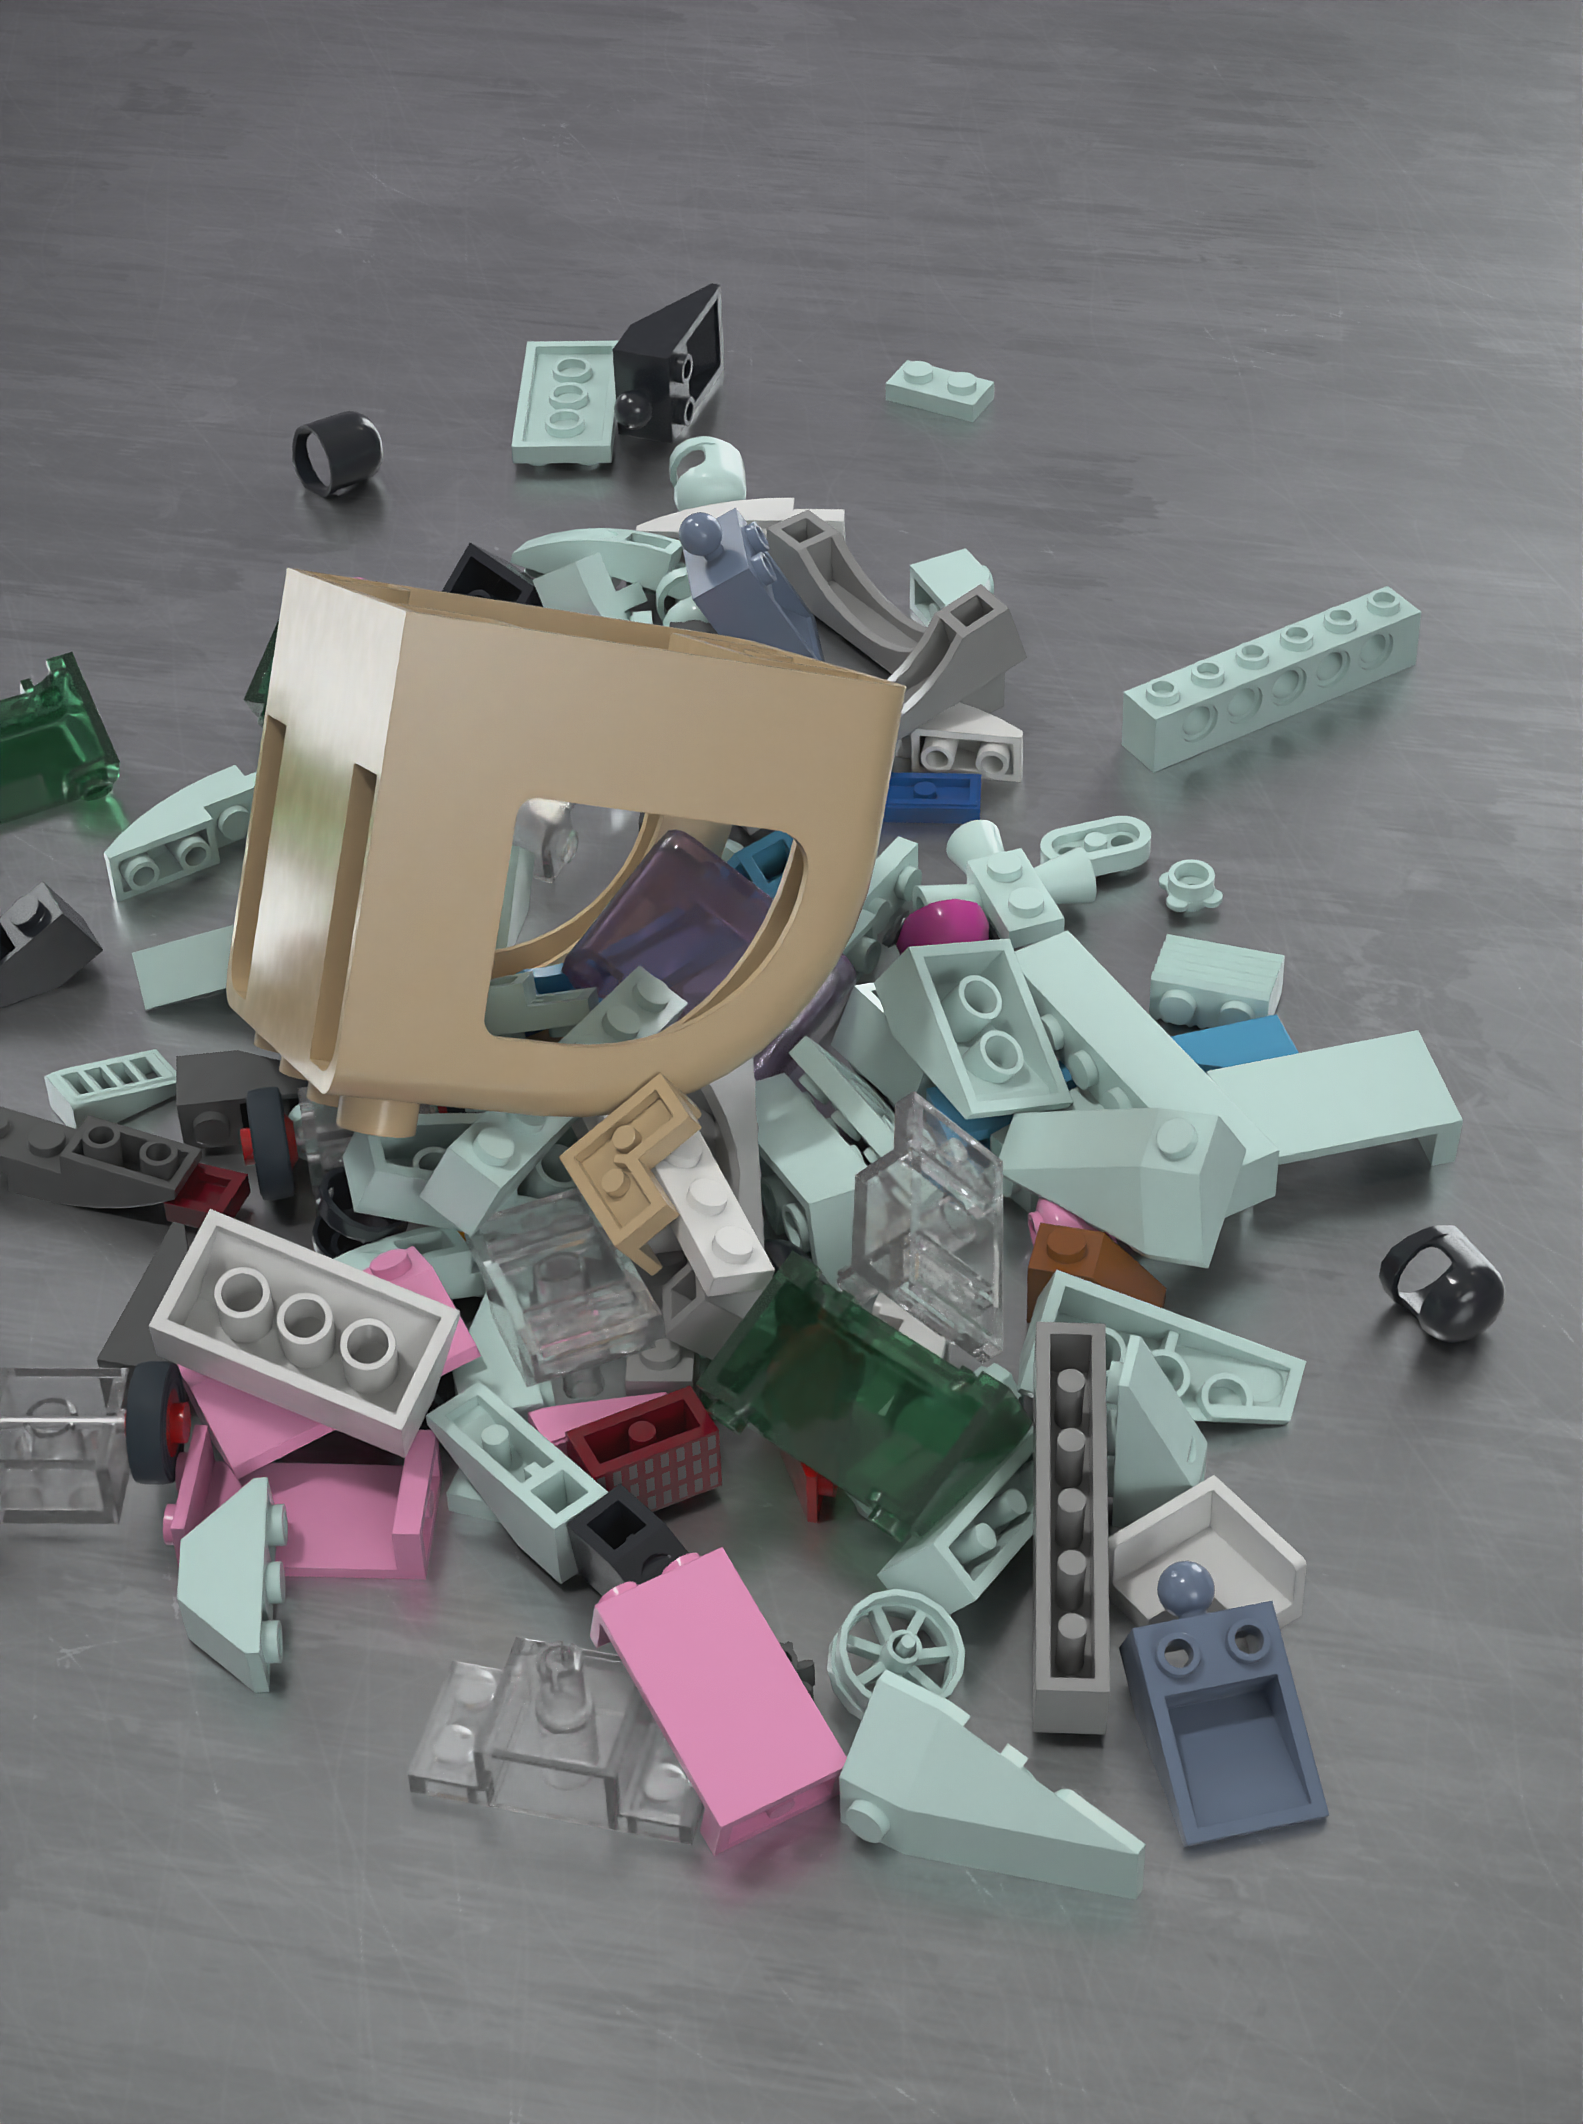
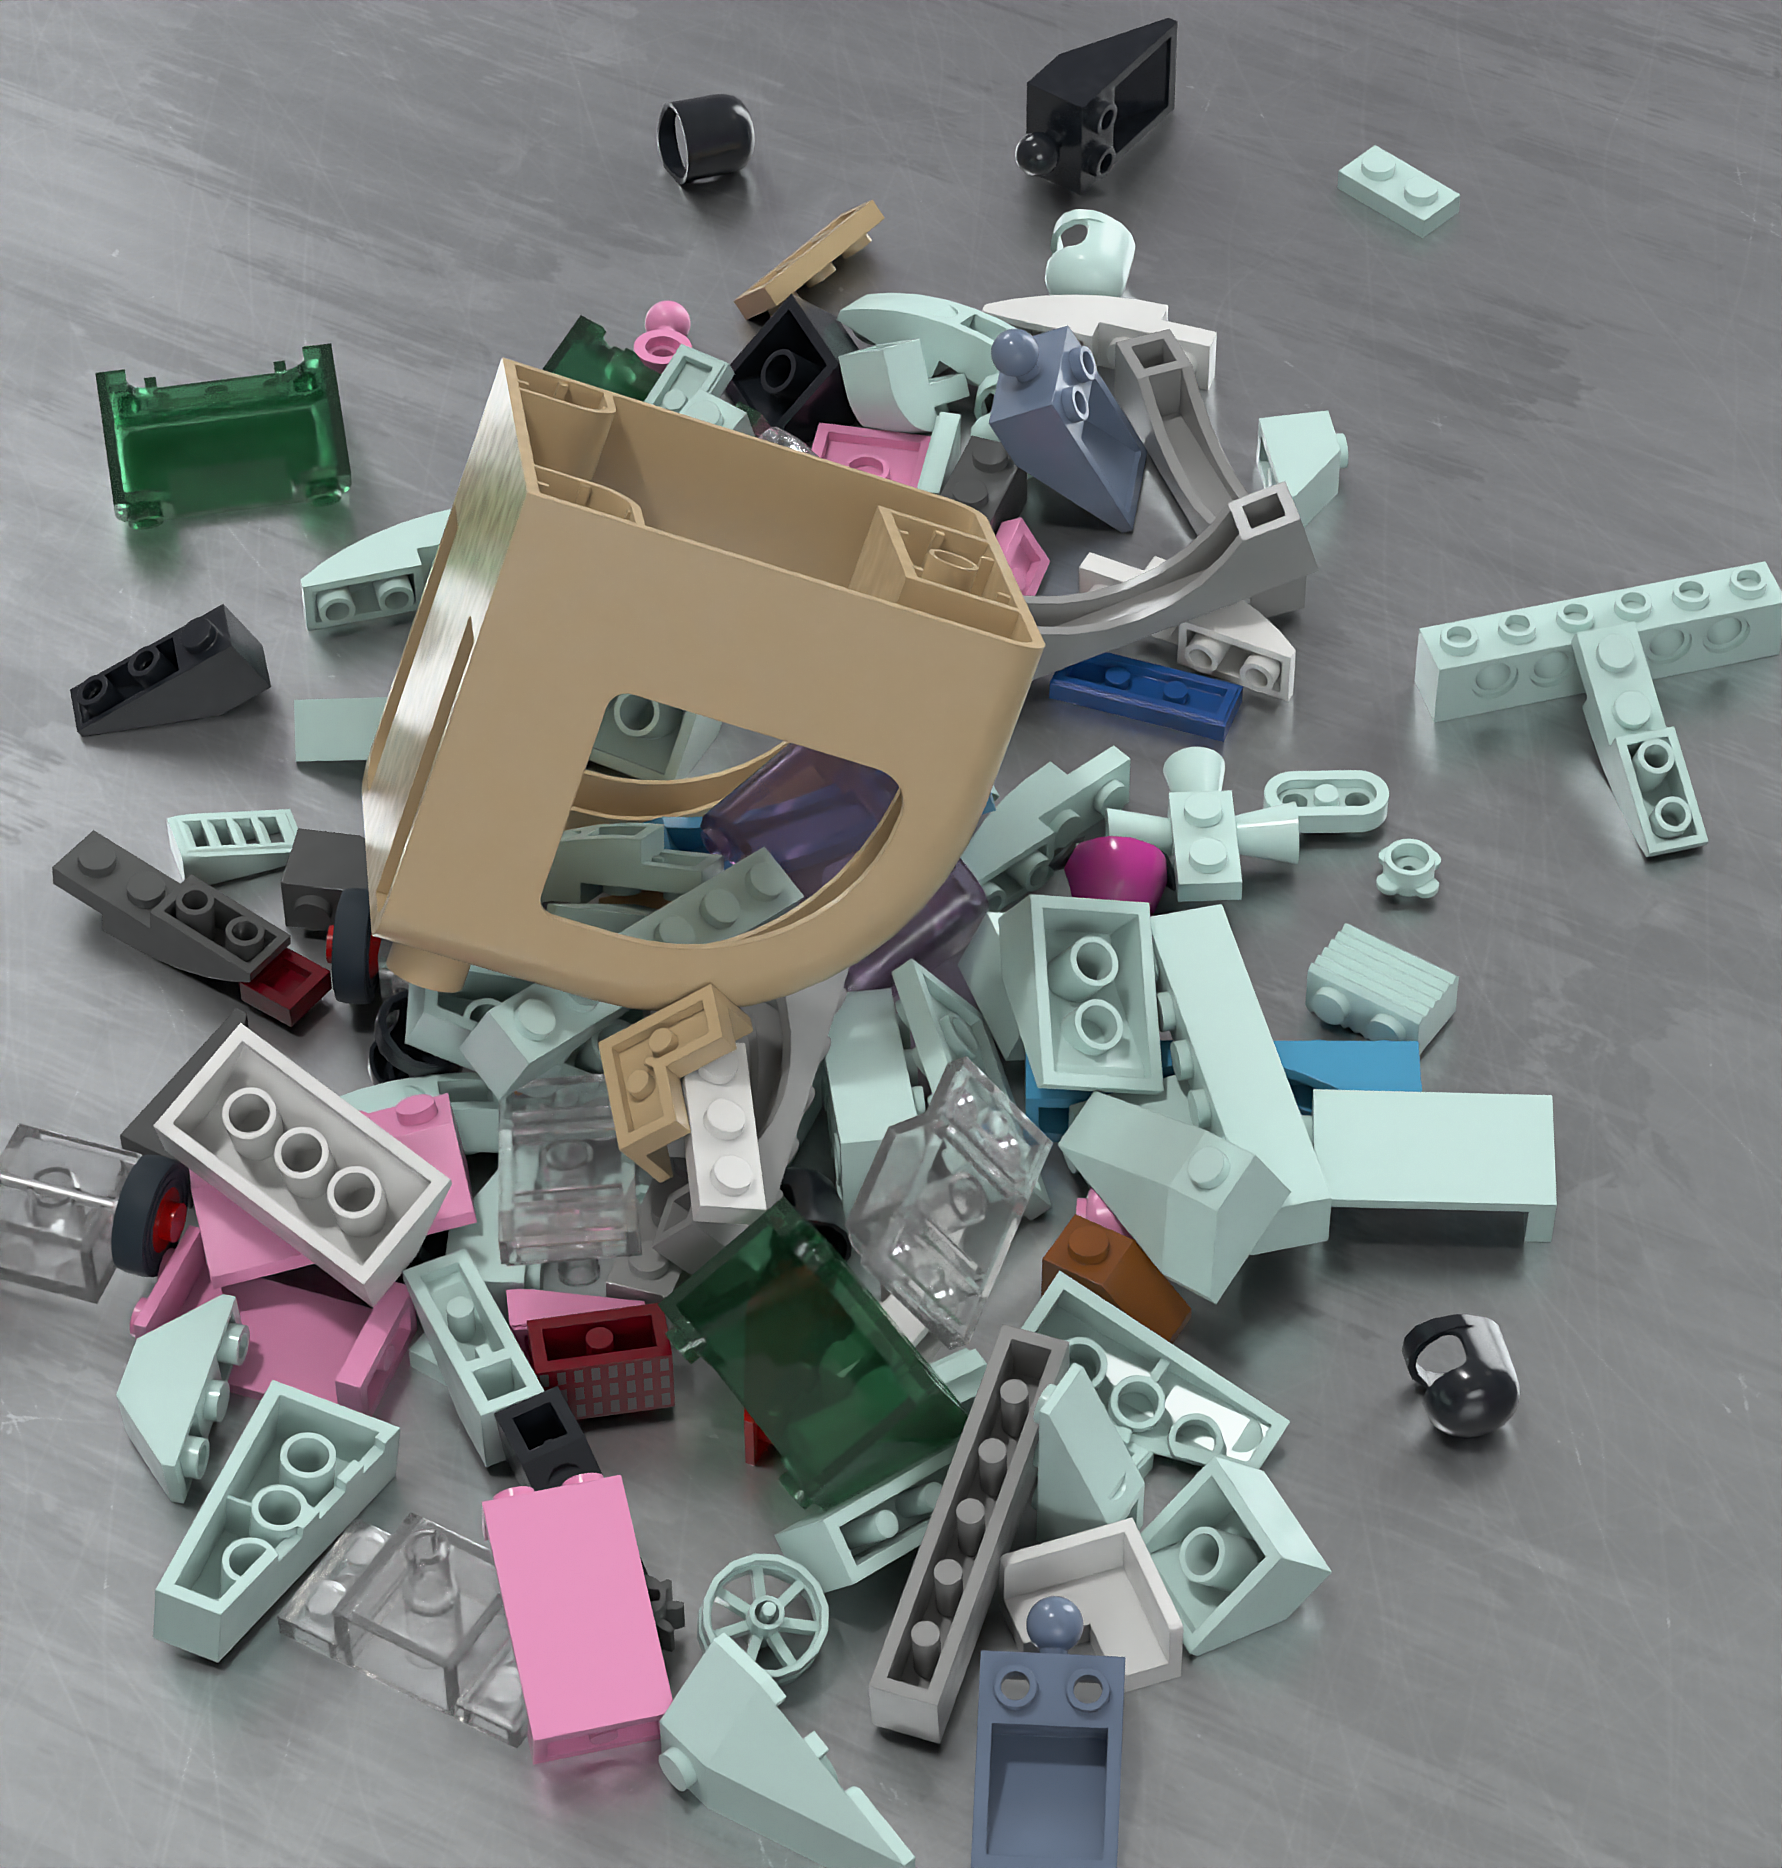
camera: 15 degrees right, 5 degrees up
light aqua plate [511,341,618,466] -> none
none -> light aqua wedge [153,1380,400,1662]
none -> tan plate [734,199,885,320]
none -> light aqua slope [1140,1456,1332,1656]
none -> light aqua slope [1571,621,1709,857]

